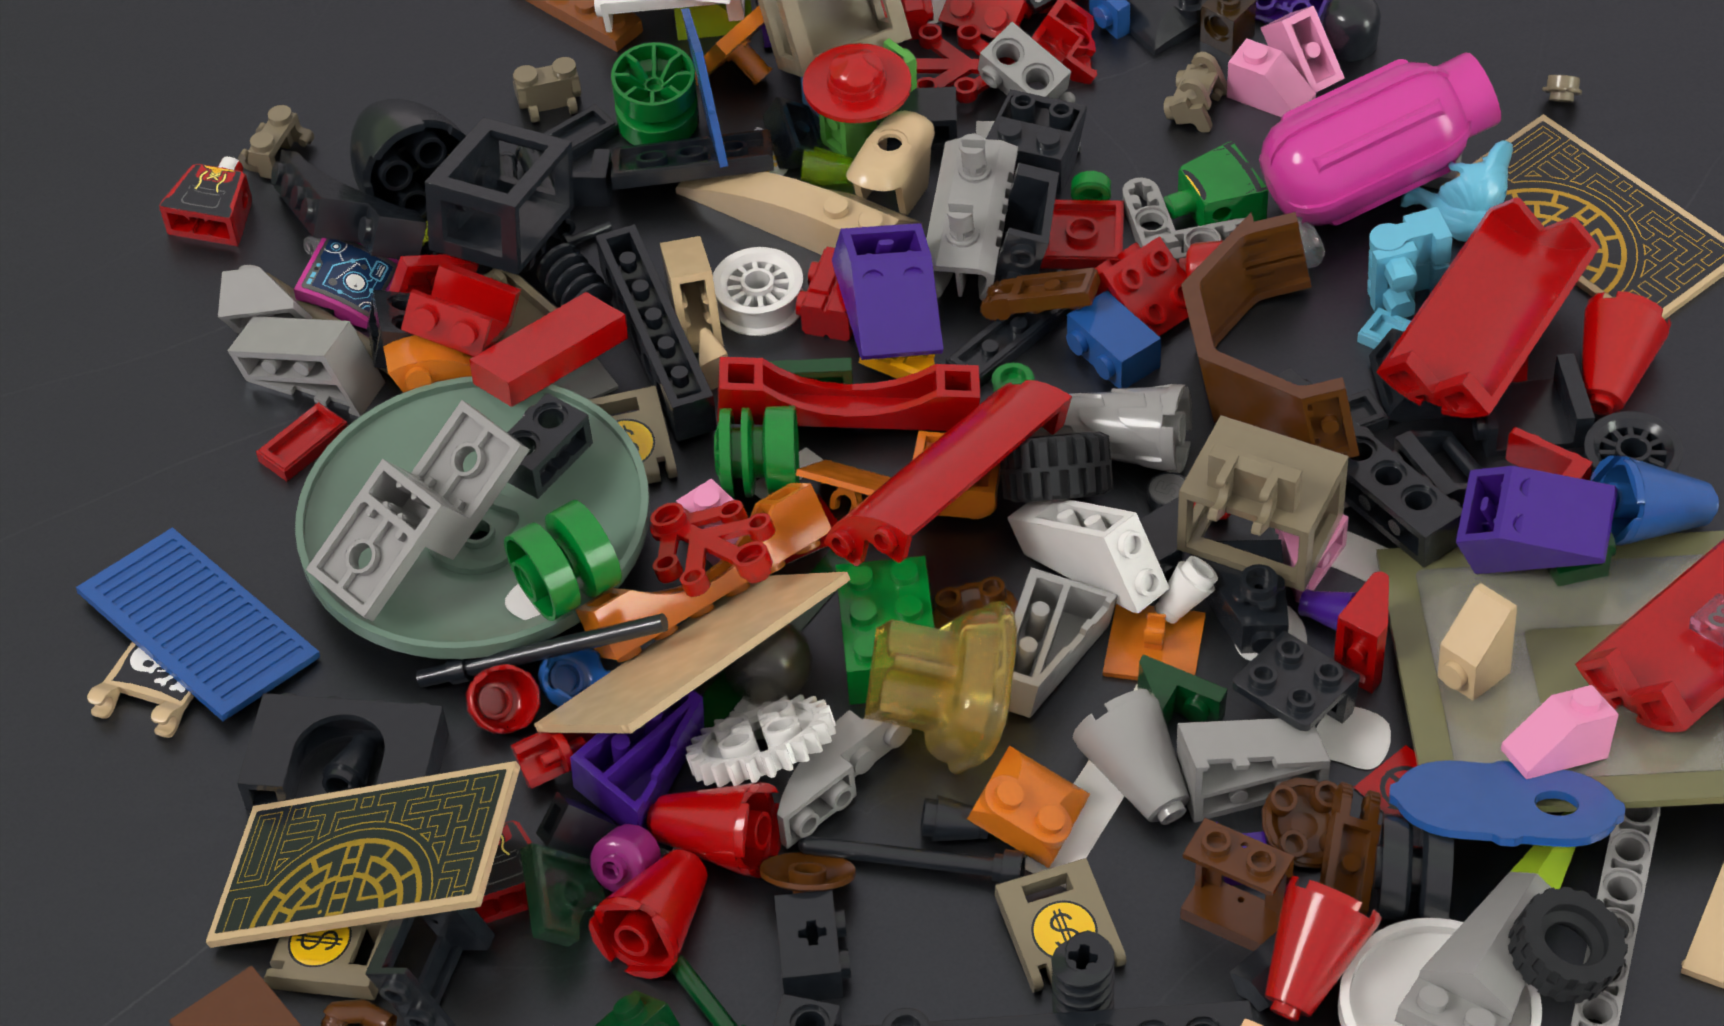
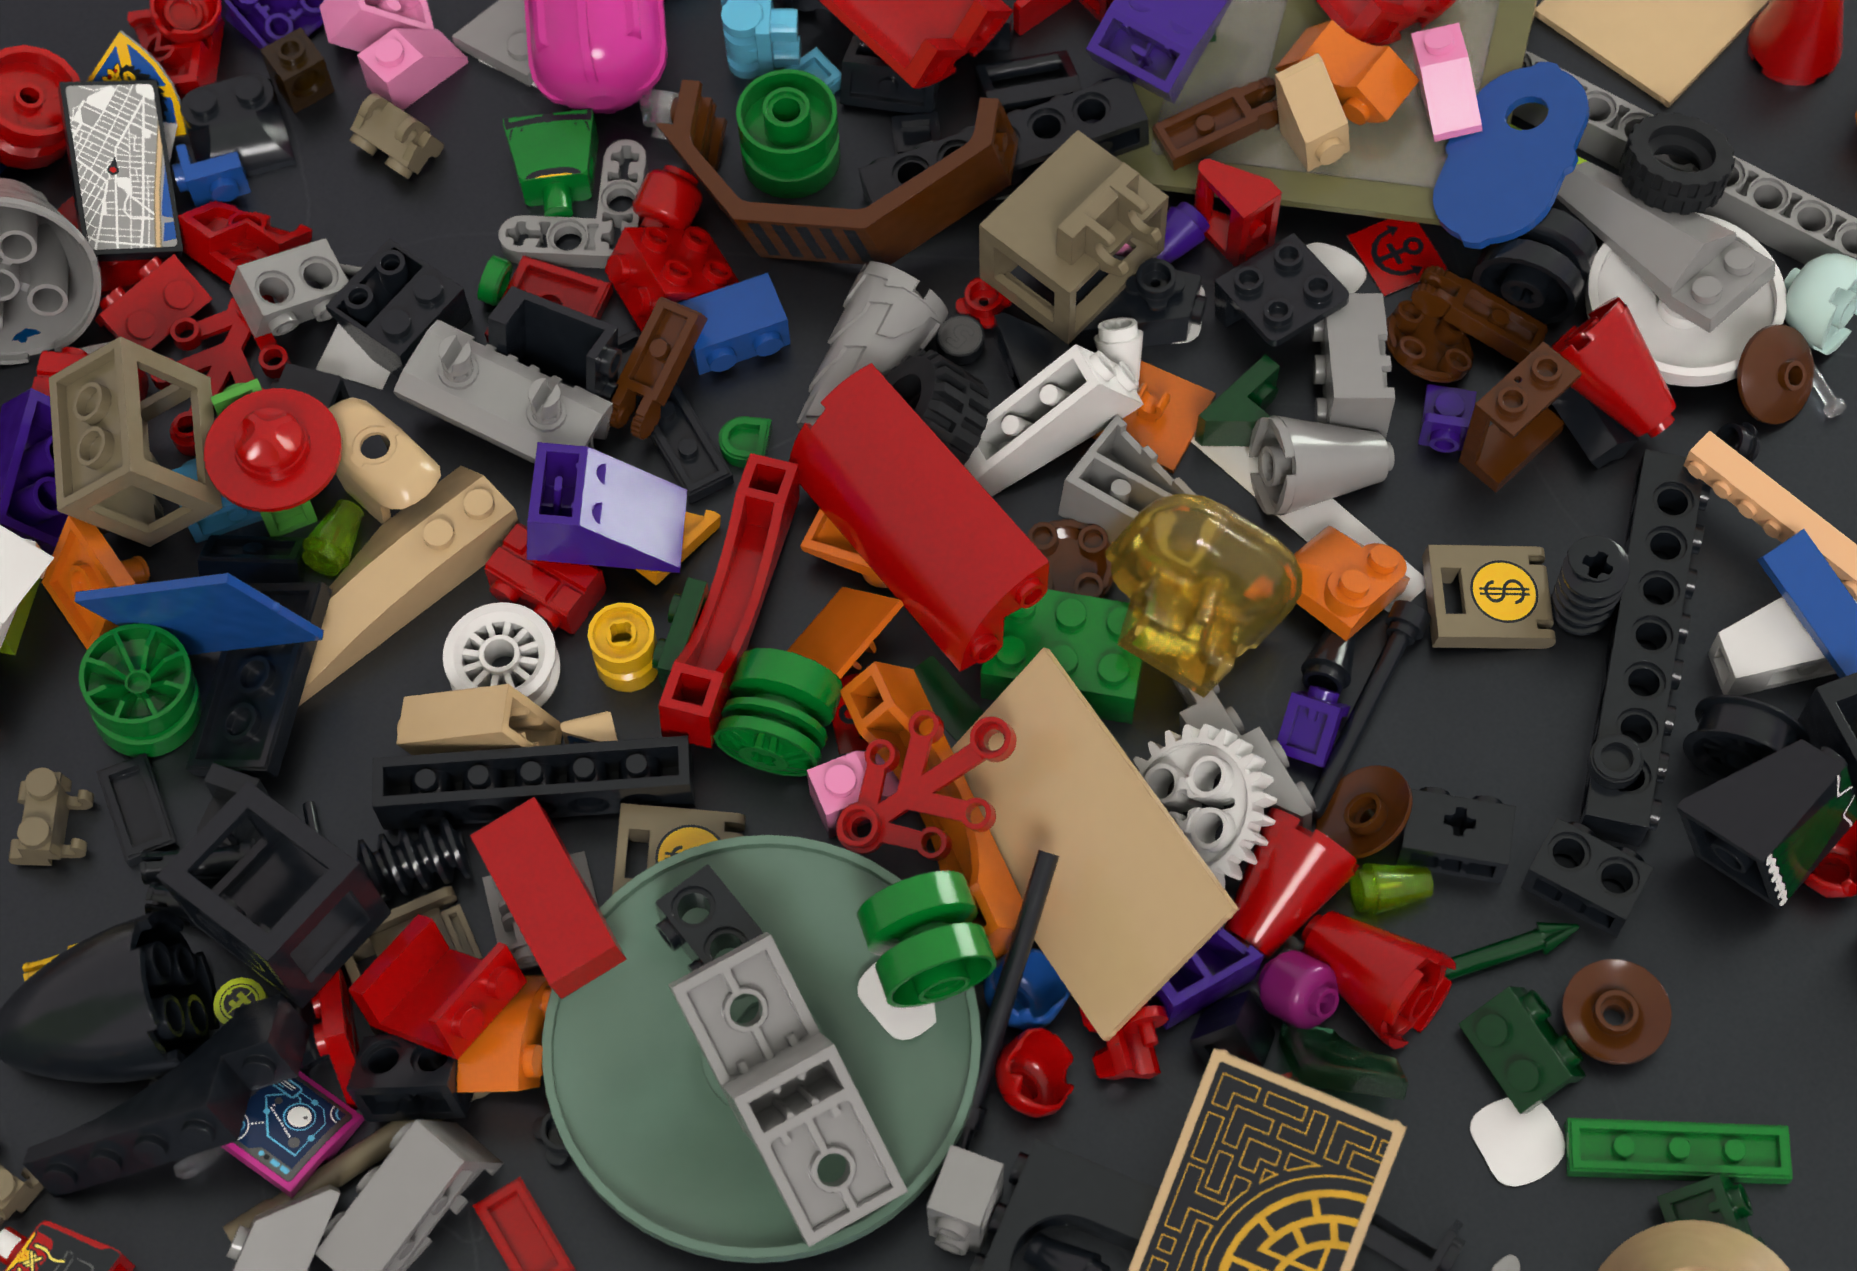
camera: 75 degrees left, 15 degrees up
none -> yellow wheel [587,602,658,692]
none -> green wheel [736,69,841,199]
none -> light grey brick [927,1145,1004,1255]
none -> reddish brown hinge [1152,77,1279,171]
none -> orange brick [1275,20,1420,125]
none -> dark purple bracket [1277,685,1351,768]
none -> clear neon green cone [1350,863,1433,916]

